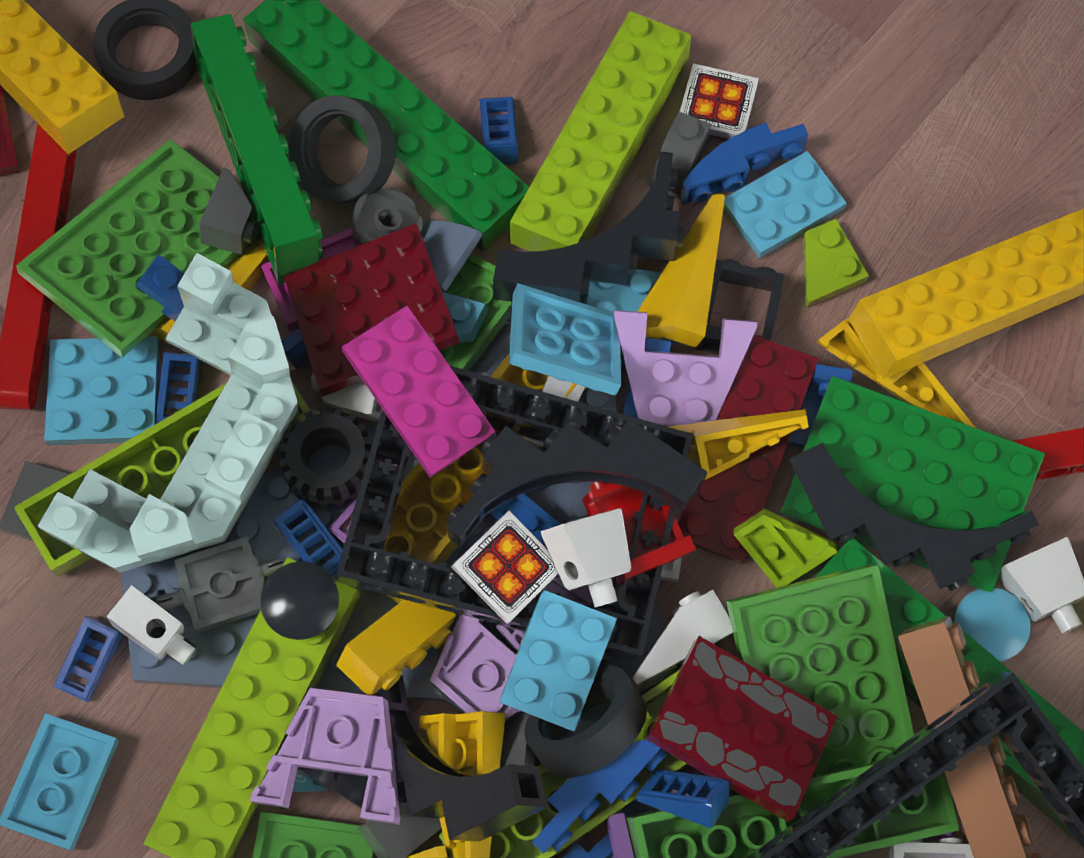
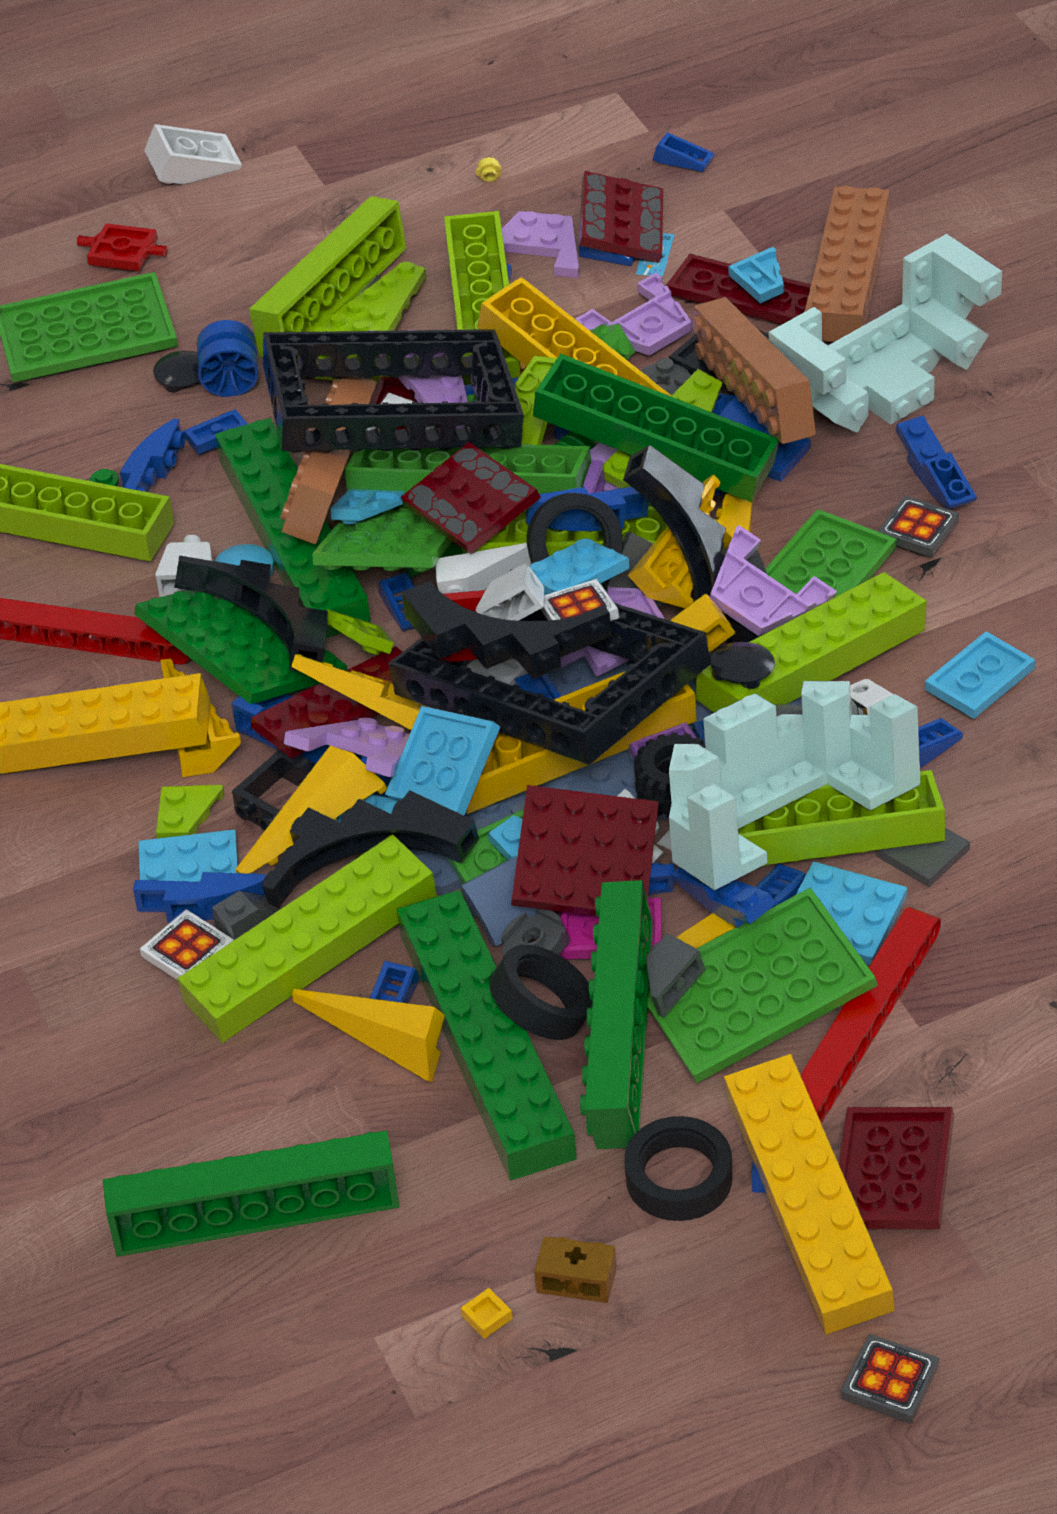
camera: 150 degrees left, 25 degrees down
dark pink plate [342,306,496,478] -> none
blue slope [637,769,729,828] -> none
none -> yellow wedge [292,989,445,1083]
none -> medium azure wing [330,489,404,524]

